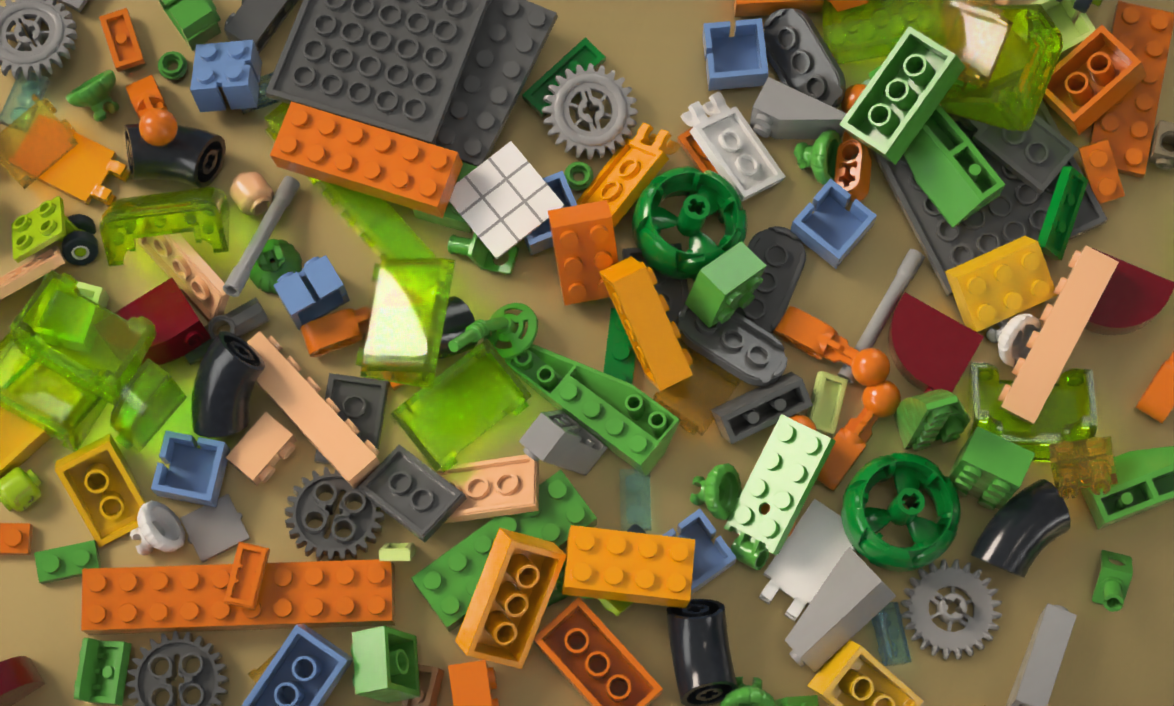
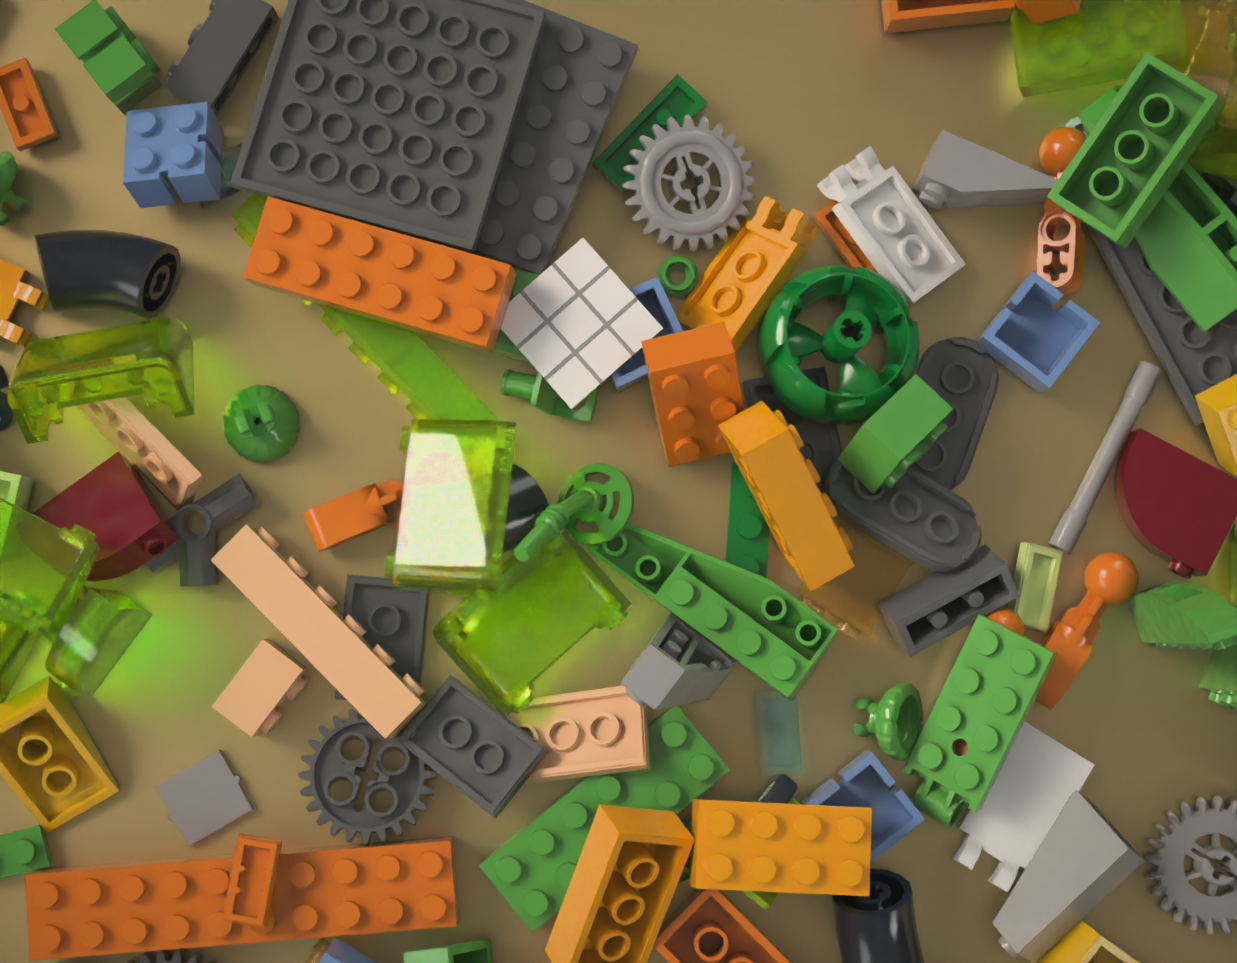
camera: 10 degrees left, 10 degrees up
orange beam [125,74,178,146] -> none
white hair [130,500,185,555] -> none
medium blue piece [151,430,230,508] -> none
bright green plate [158,51,188,80] -> none
black brick [191,331,265,438] -> none
light grey piece [223,176,300,297] -> none
light nougat head [229,172,274,216] -> none
medium blue piece [273,255,350,330] -> none
yellowish green tile [379,543,415,561] -> none
medium blue piece [702,18,769,91] -> none
dark grey tile [763,8,846,109] -> none
orange beam [773,306,890,386] -> none
bright green hair [794,130,842,185] -> none
green wheel [841,453,961,572] -> none
clear light blue plate [872,602,912,666] -> none

